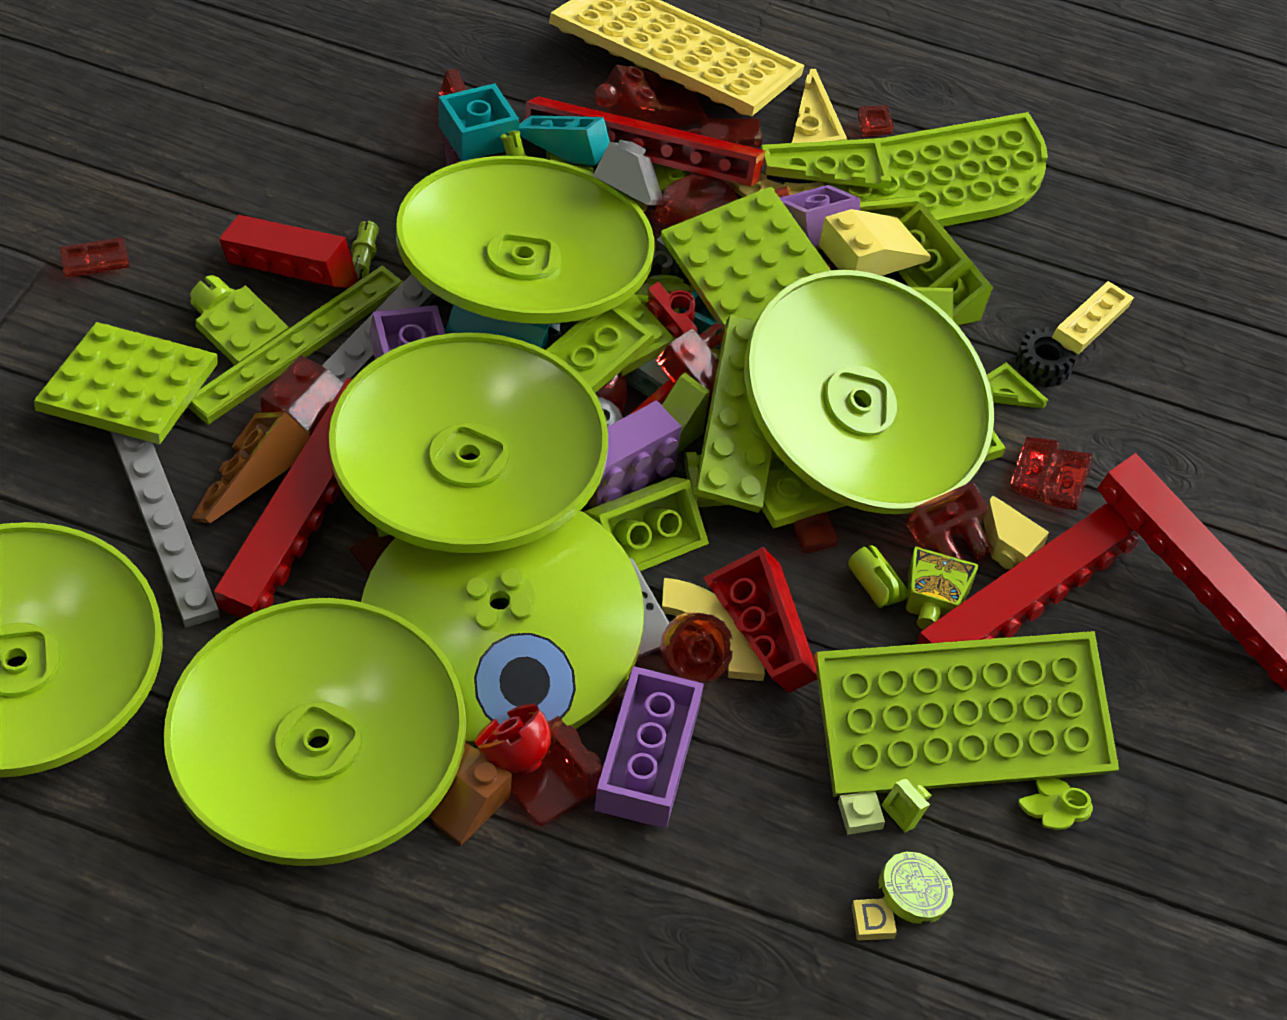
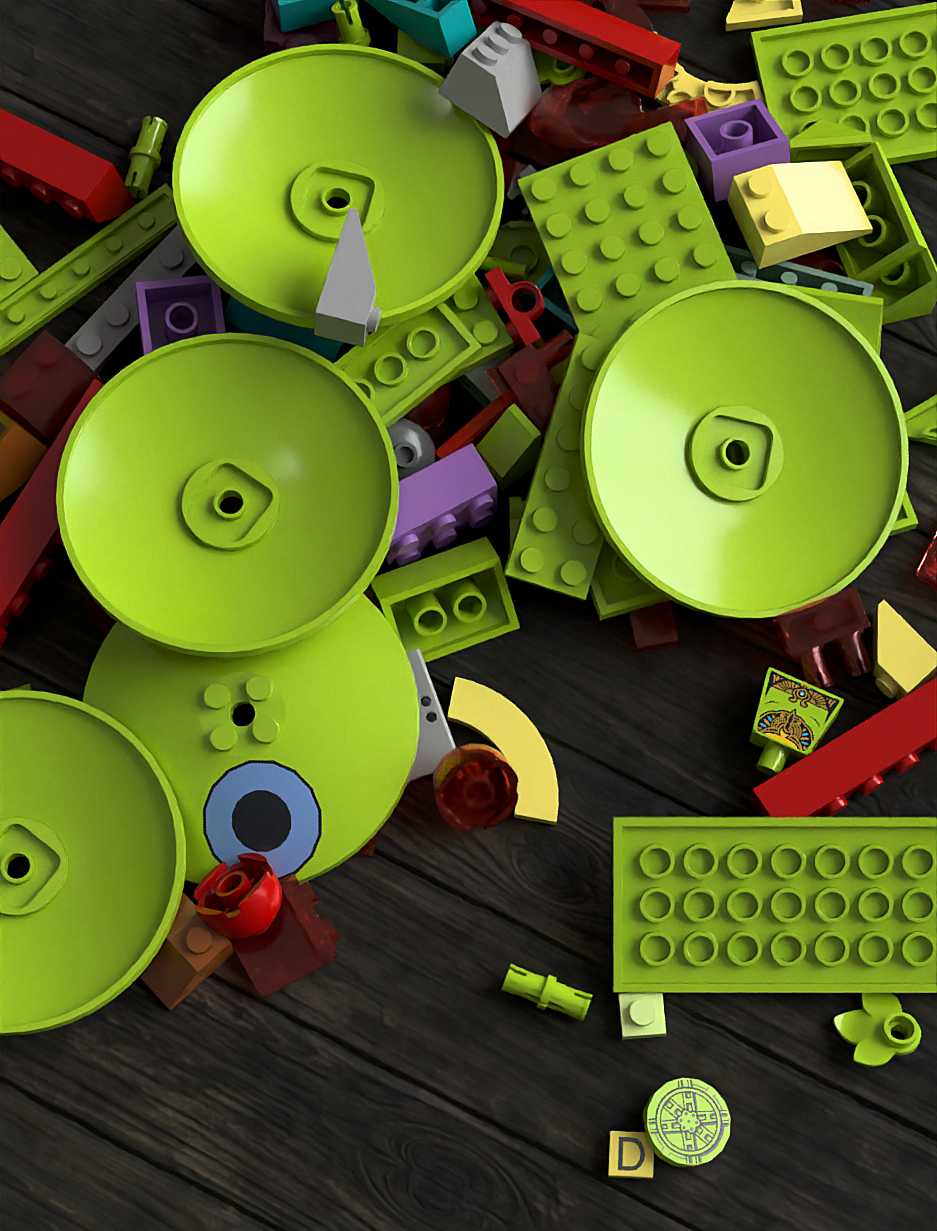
camera: 15 degrees right, 20 degrees up
medium lavender brick [594,666,704,829] -> none
red wedge [703,547,817,693] -> none
lime wing [761,138,892,190] -> none
lime arm [848,545,909,608] -> none
lime tile [881,778,932,832] -> none
none -> light grey slope [314,208,382,347]
none -> lime pin [501,964,593,1021]

